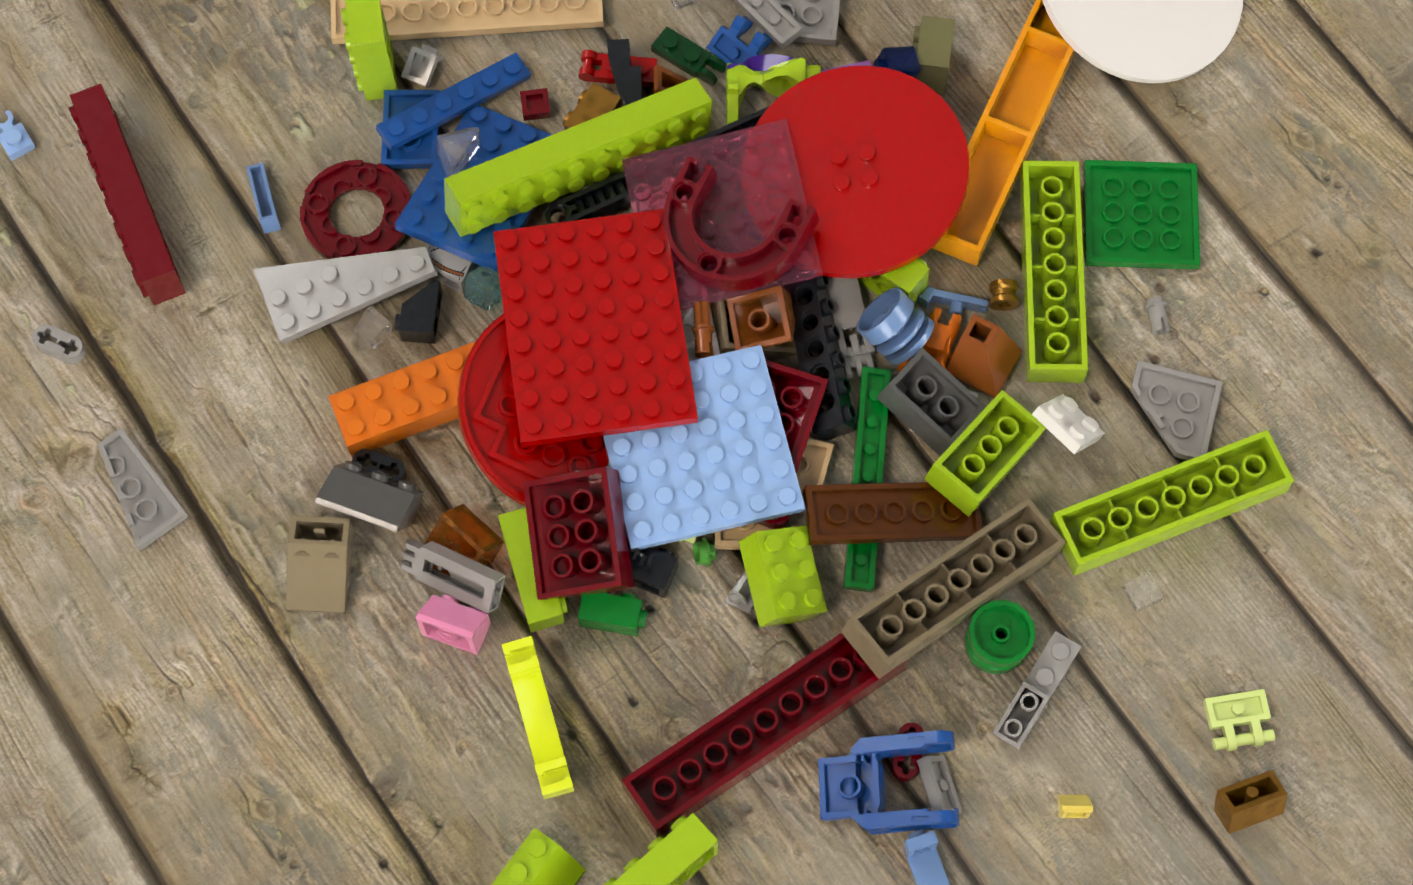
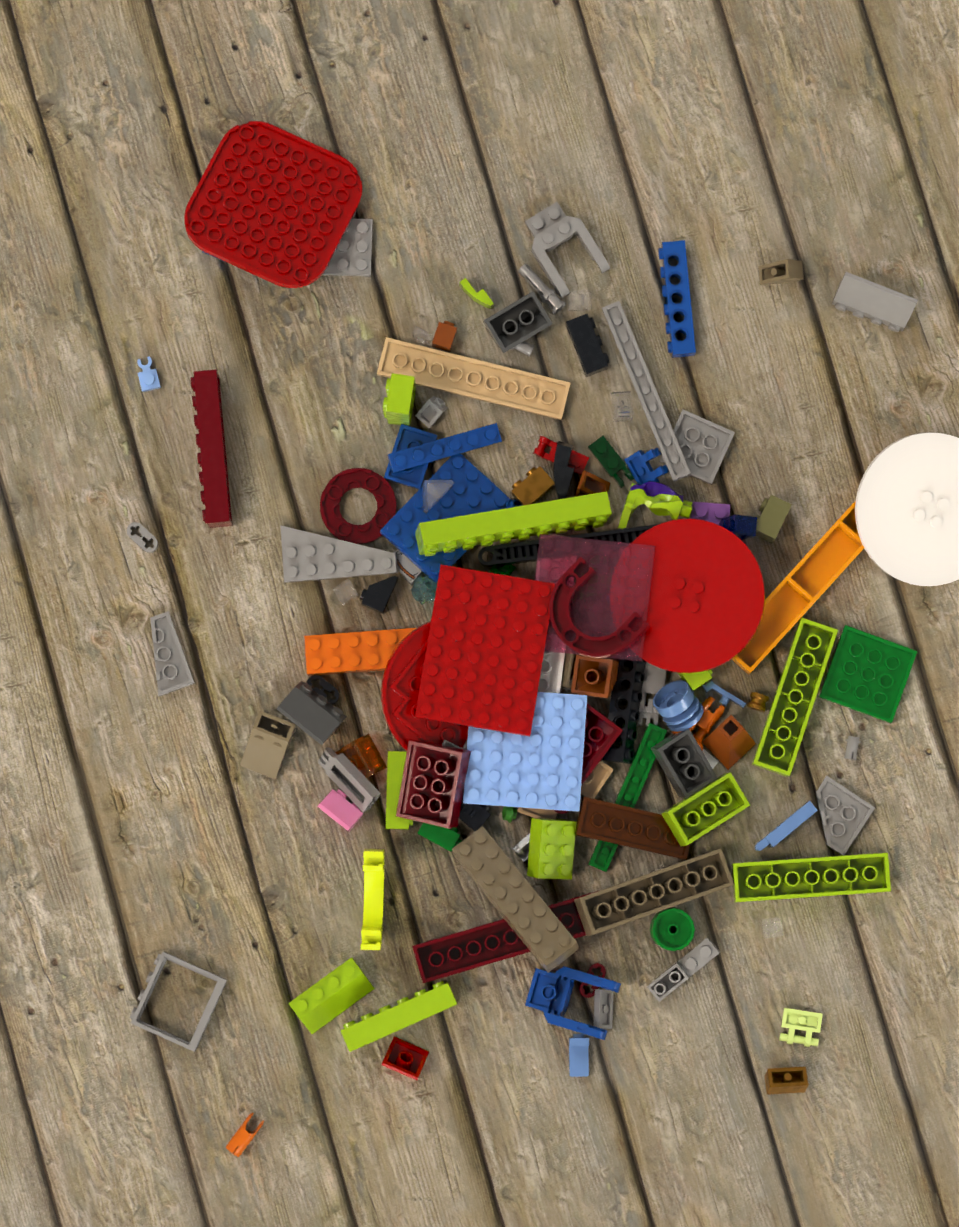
camera: 15 degrees right, 15 degrees up
medium blue piece [246,162,281,234] -> none
dark red plate [520,88,551,121] -> none
dark orange axle [691,301,715,359] -> none
white plate [1032,394,1105,454] -> none
light yellow slope [1058,795,1093,818] -> none
none -> dark tan brick [452,826,579,972]
none -> medium blue hinge [755,801,818,851]

